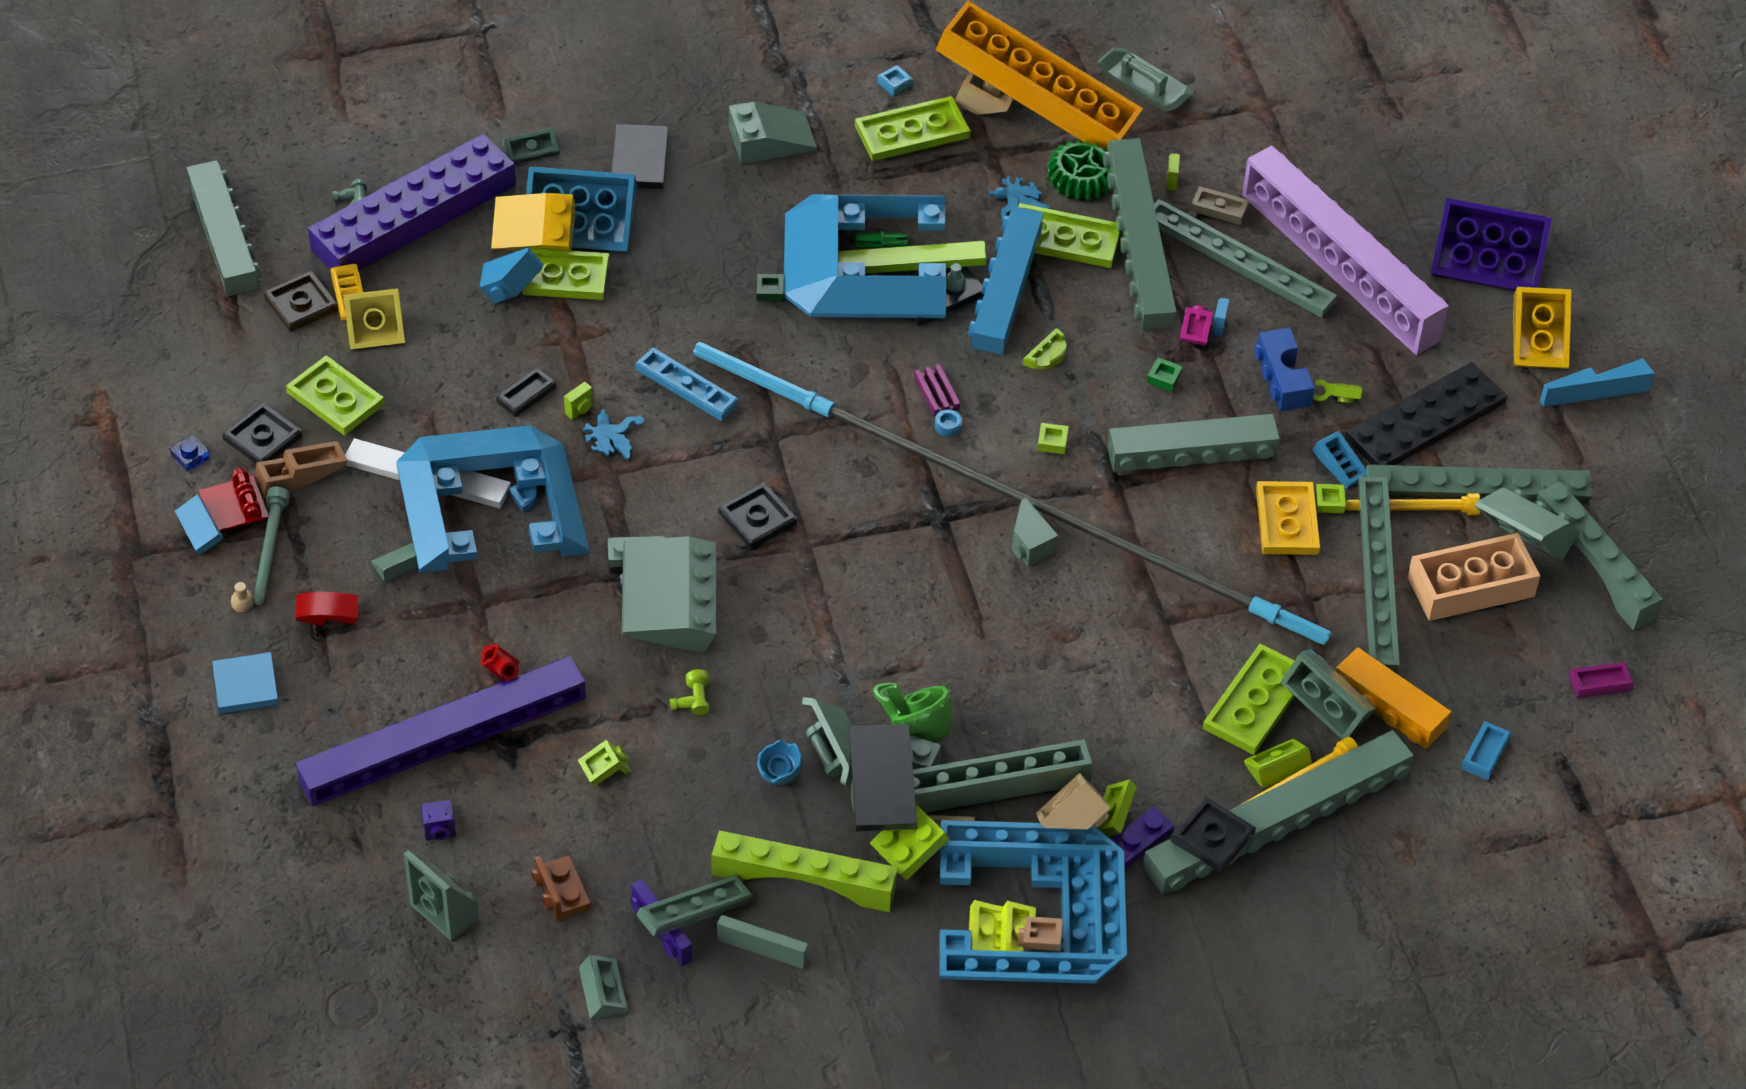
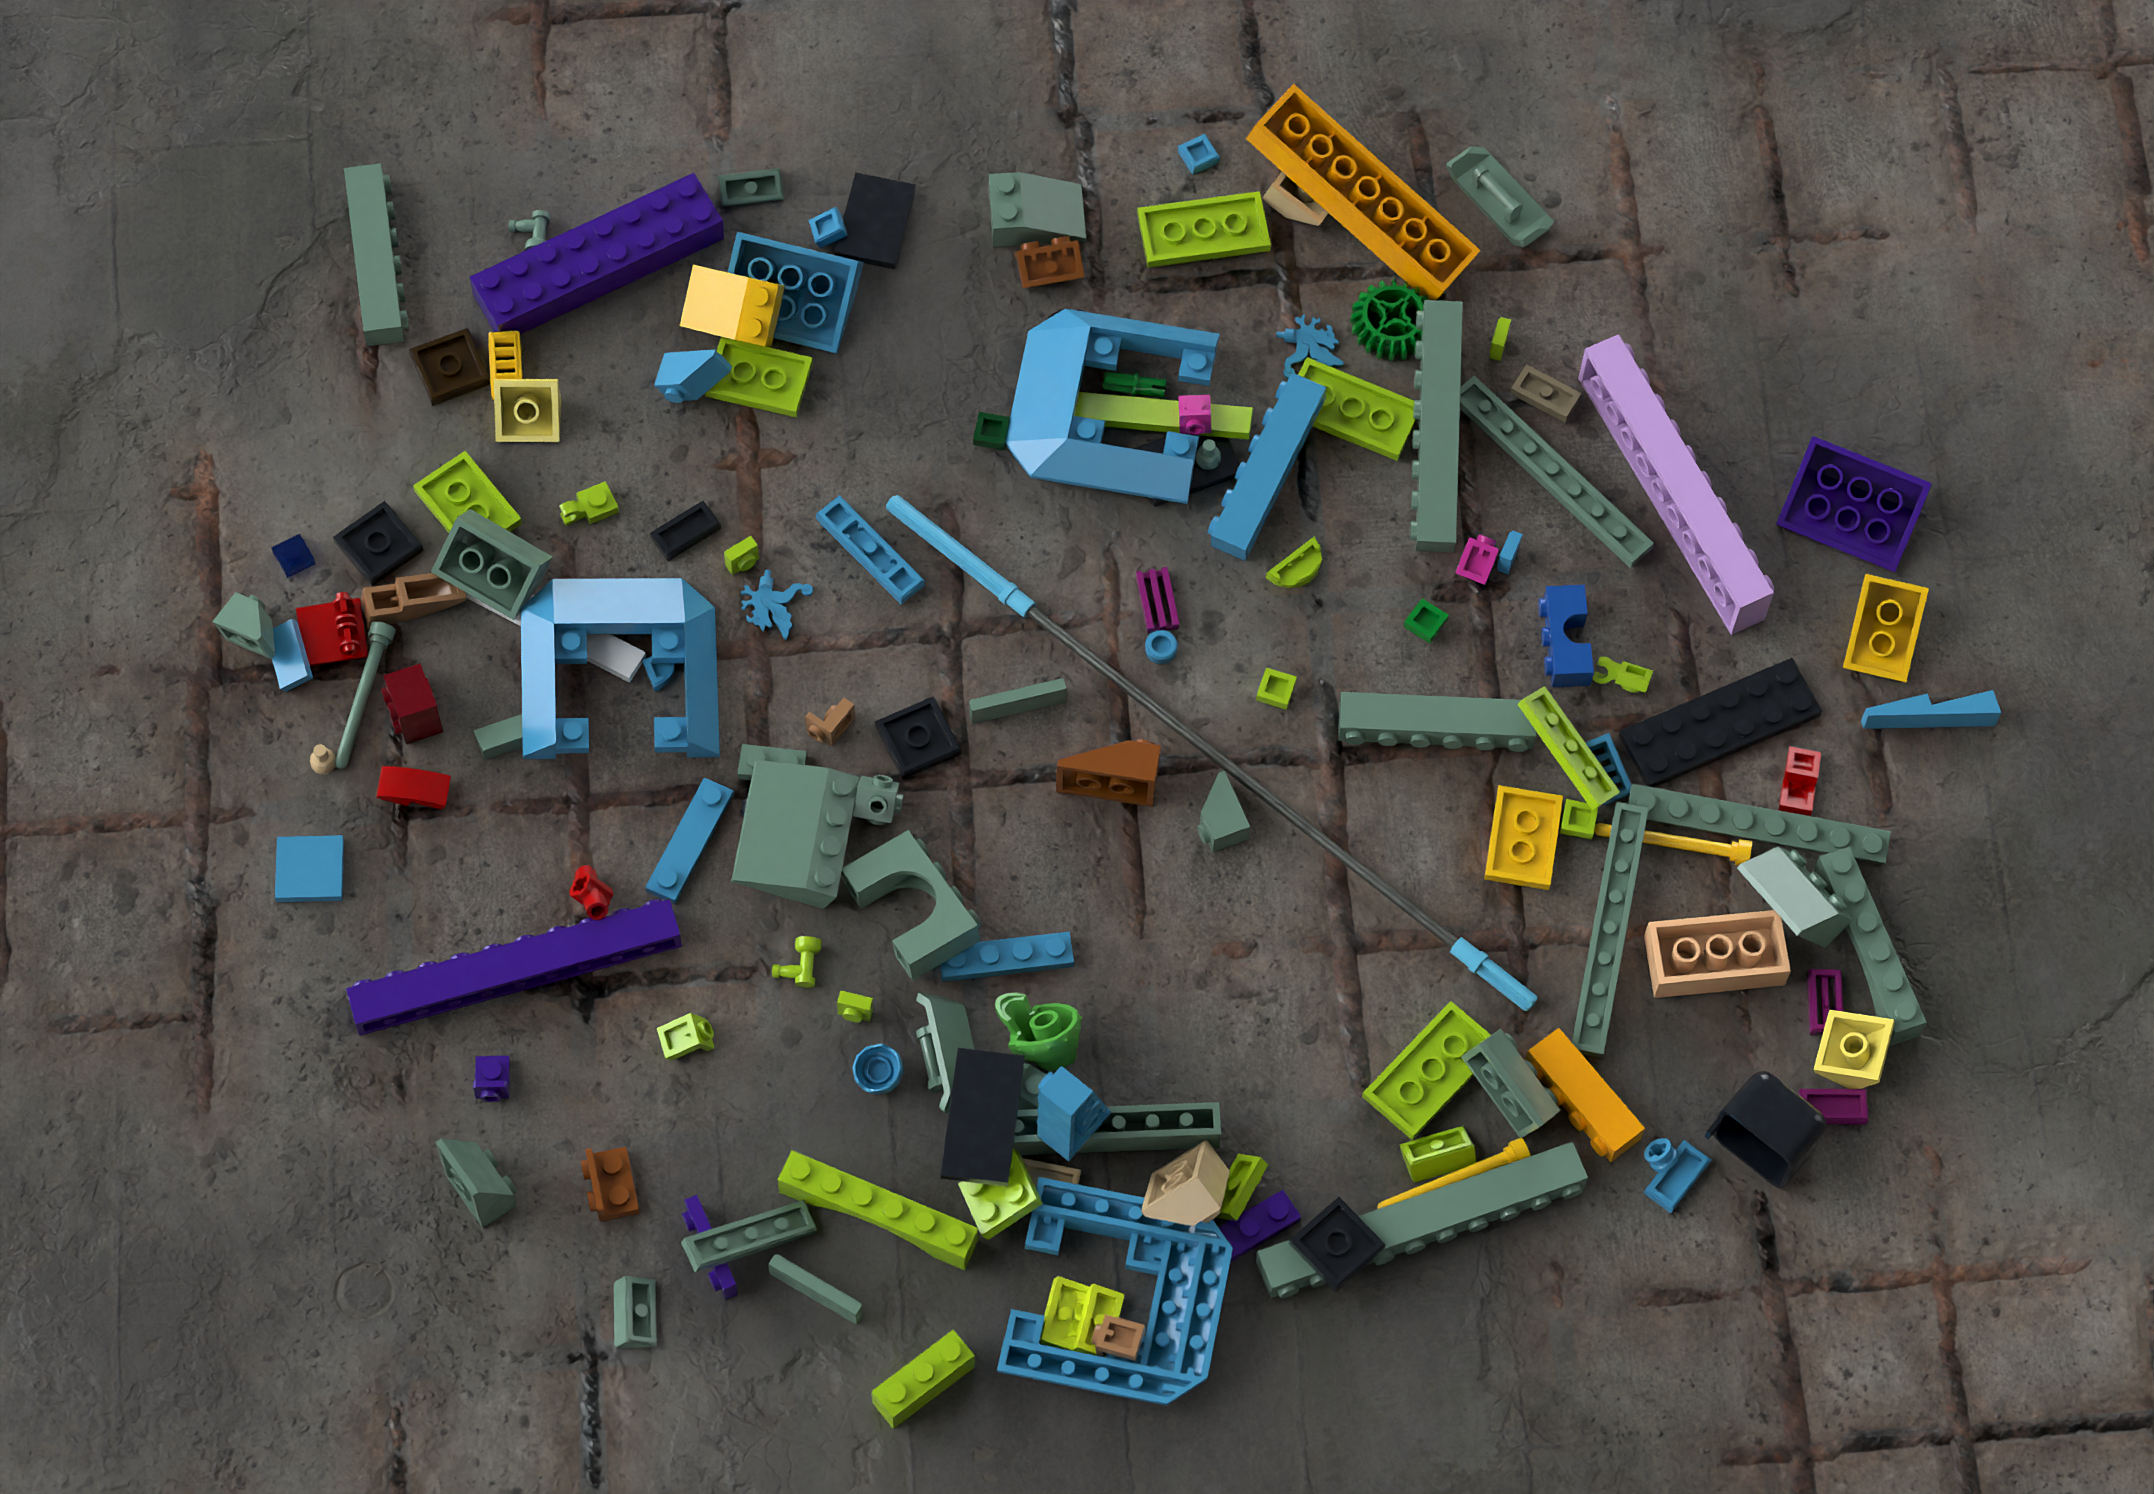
camera: 10 degrees right, 15 degrees up
none -> sand green slope [212,592,275,659]
none -> dark red brick [381,663,443,744]
none -> sand green slope [431,509,553,620]
none -> lime plate [559,481,619,525]
none -> dark azure plate [645,778,734,904]
none -> medium nougat bracket [805,698,856,746]
none -> dark azure tile [809,207,848,249]
none -> lime plate [837,990,873,1023]
none -> sand green arch [841,830,981,981]
none -> sand green brick [852,775,904,825]
none -> lime brick [871,1329,975,1429]
none -> dark azure plate [940,932,1074,982]
none -> sand green tile [969,678,1067,724]
none -> dark orange bracket [1014,236,1085,289]
none -> dark azure wedge [1037,1066,1112,1161]
none -> dark orange slope [1056,739,1161,807]
none -> dark pink bracket [1178,395,1212,435]
none -> lime plate [1517,686,1620,811]
none -> dark azure bush [1644,1138,1679,1172]
none -> black piece [1704,1071,1826,1189]
none -> red slope [1778,746,1821,816]
none -> magenta tile [1807,969,1843,1035]
none -> light yellow slope [1813,1010,1895,1089]

